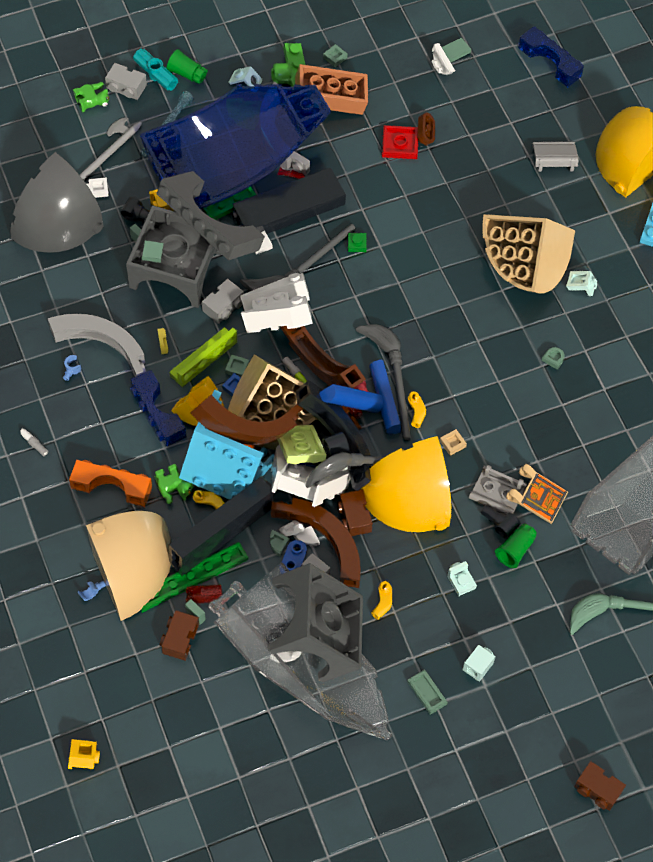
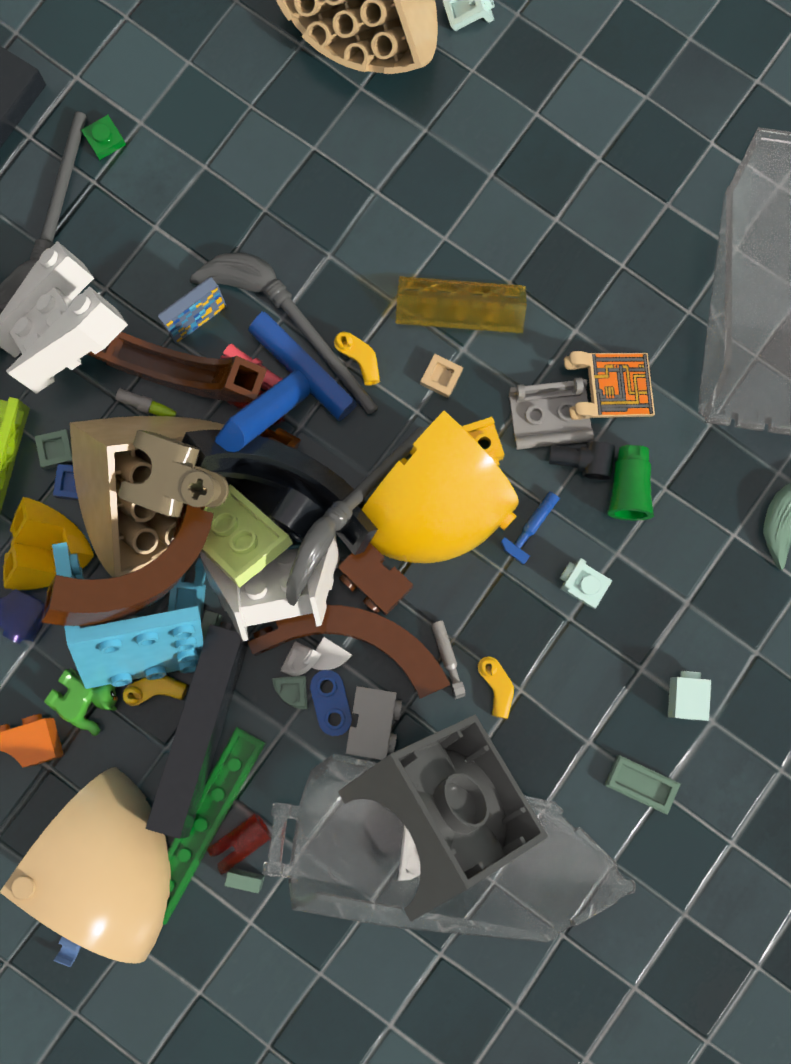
camera: 30 degrees left, 20 degrees up
reddish brown brick [160,610,199,661] -> none
sand green tile [542,347,564,370] -> none
none -> dark tan piece [118,430,229,517]
none -> sand blue tile [158,277,227,344]
none -> clear yellow fence [396,276,527,333]
none -> light grey piece [431,621,465,699]
none -> yellow brick [462,416,505,466]
none -> blue piece [500,491,560,565]

